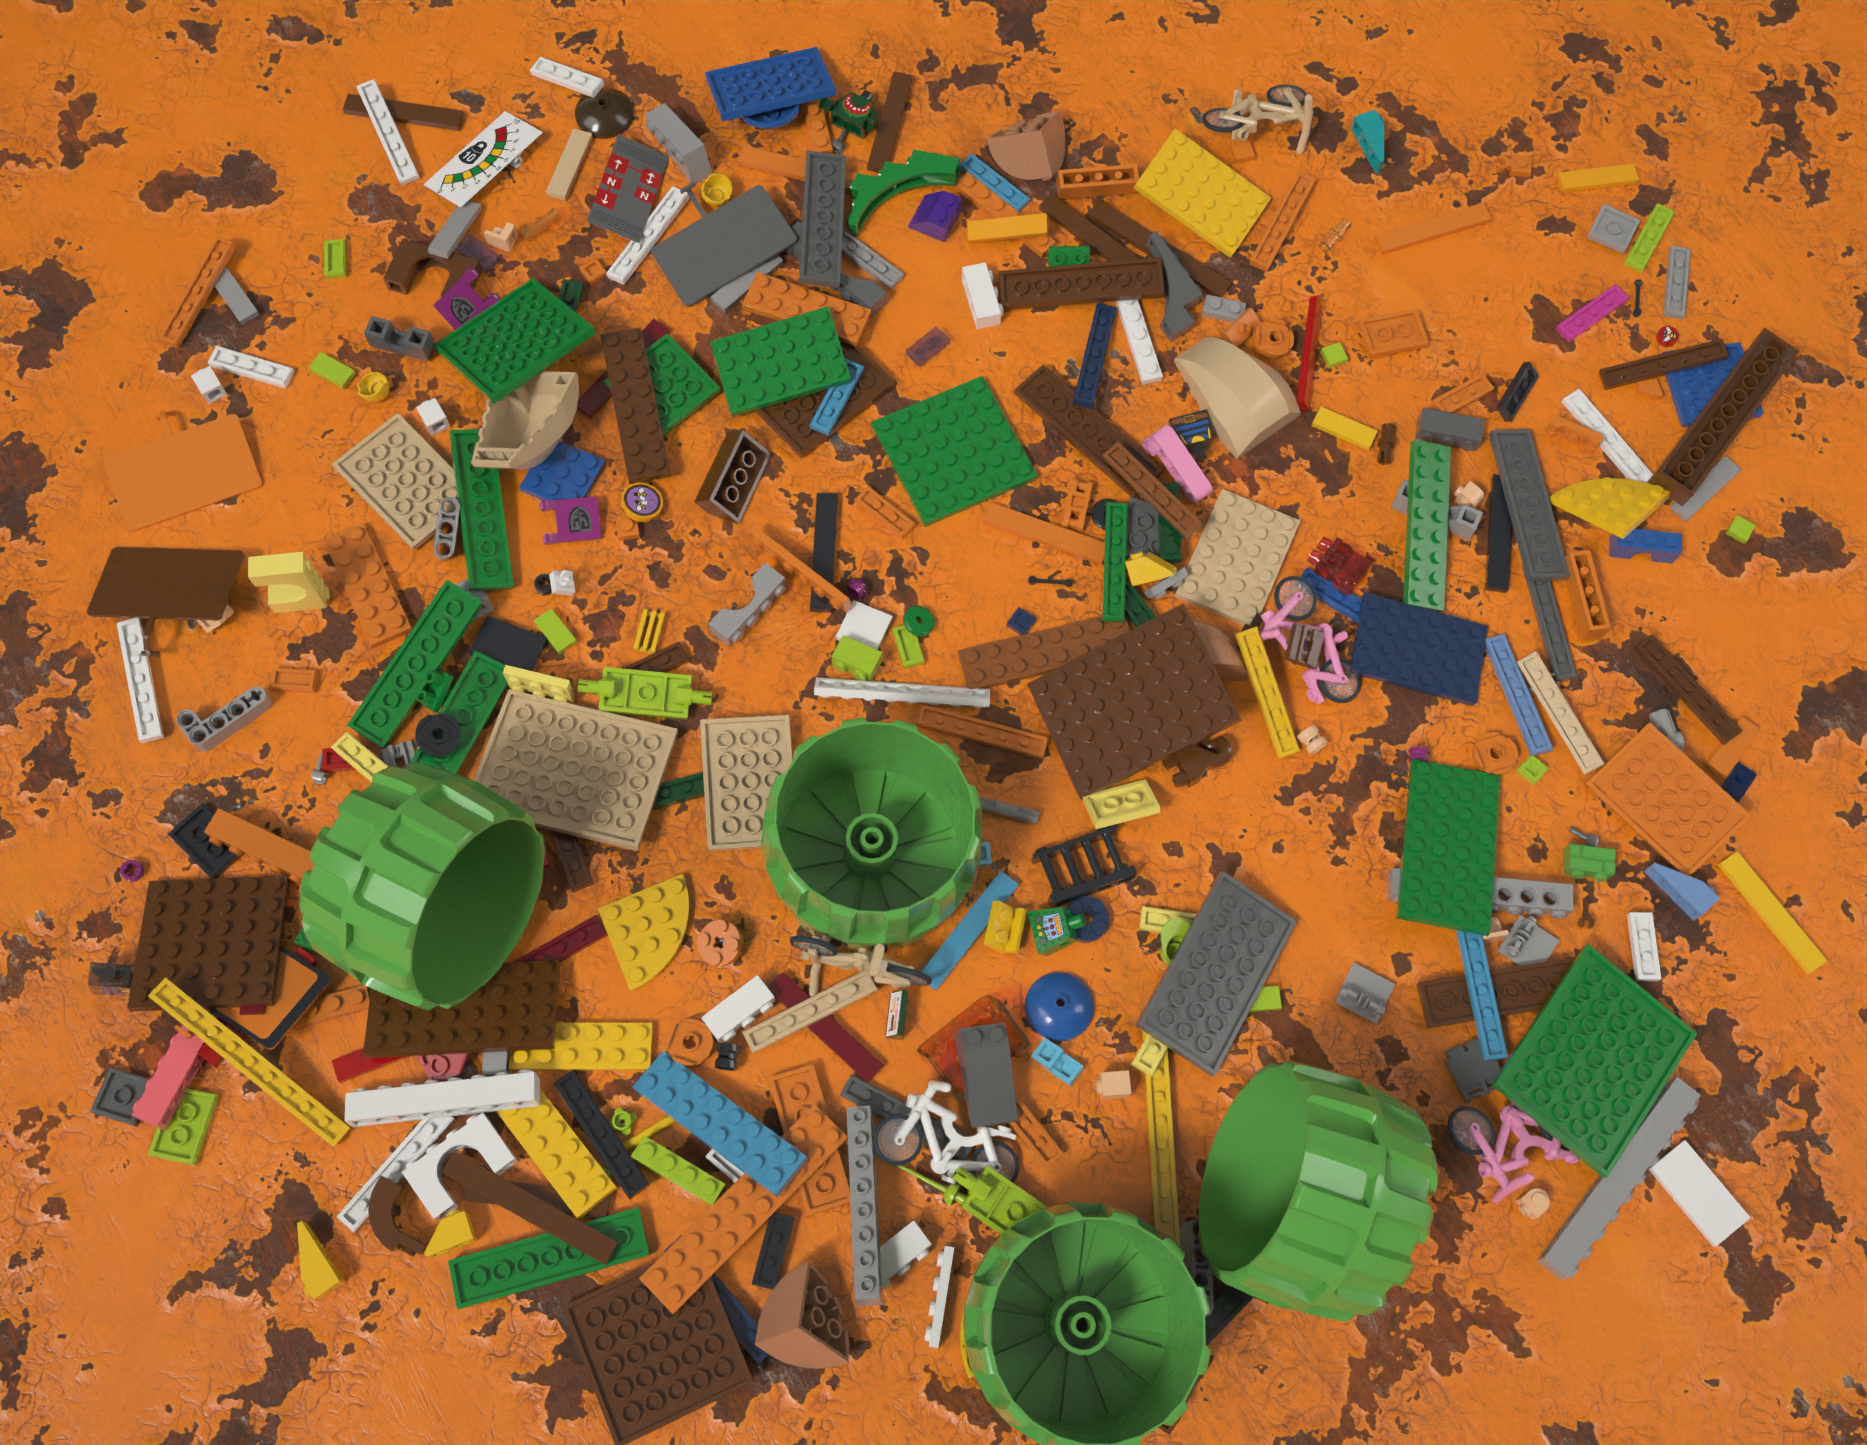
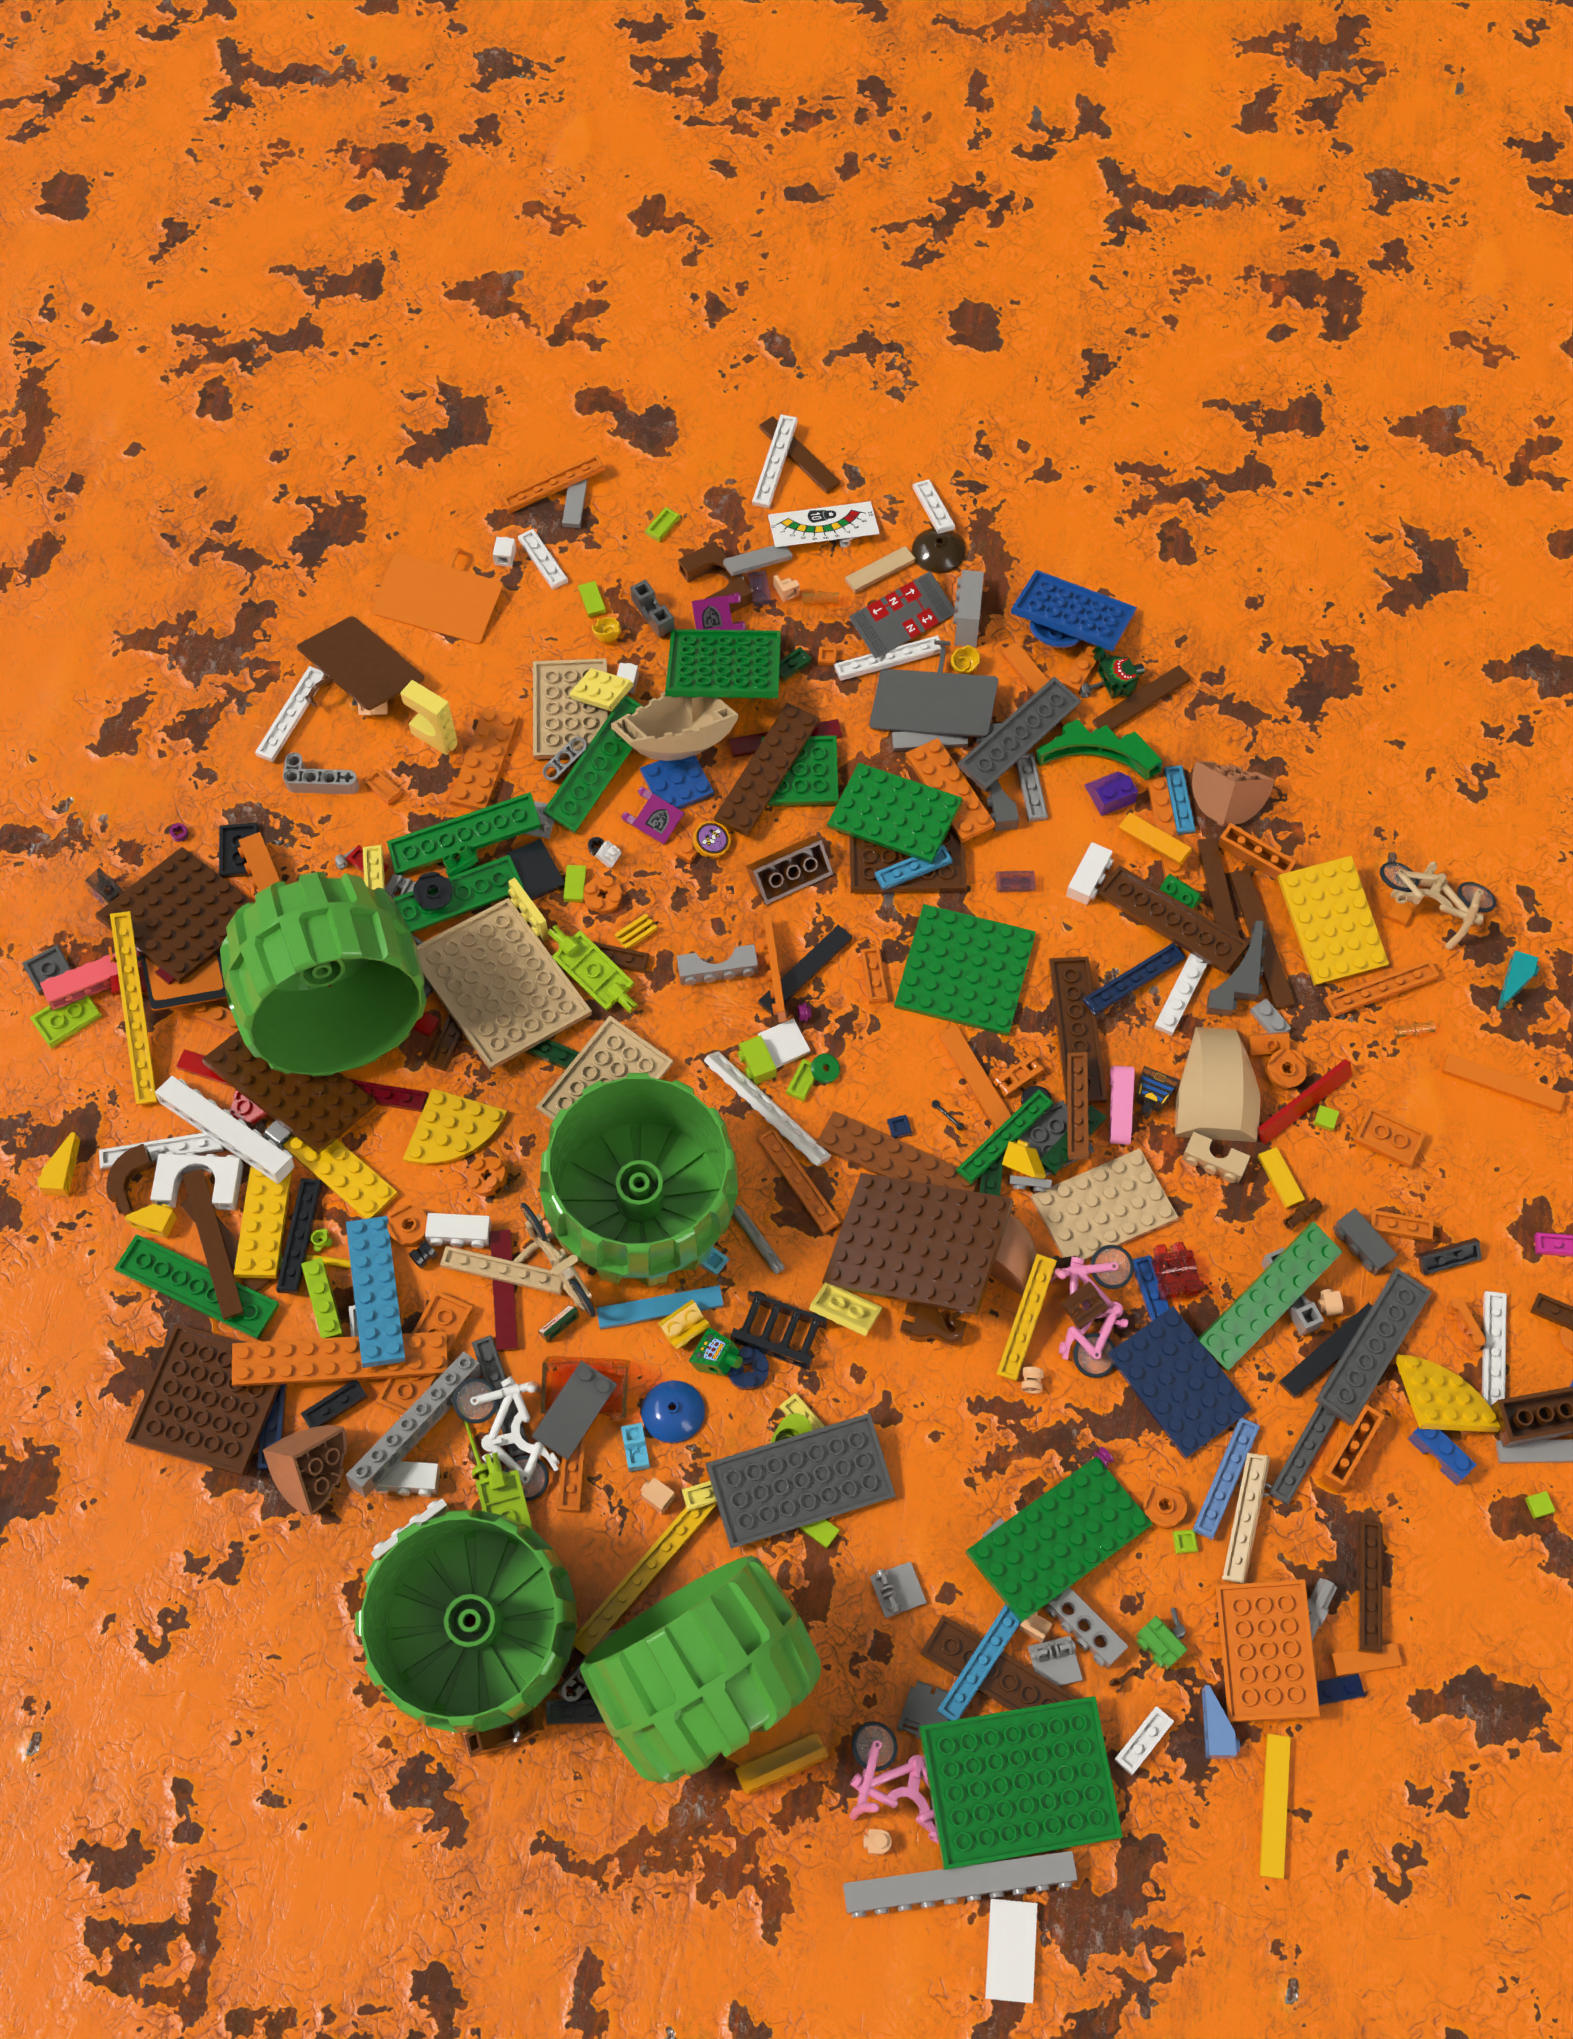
camera: 45 degrees right, 5 degrees down
none -> light yellow plate [569,668,634,711]
none -> orange plate [583,876,622,914]
none -> tan arch [1182,1132,1250,1184]

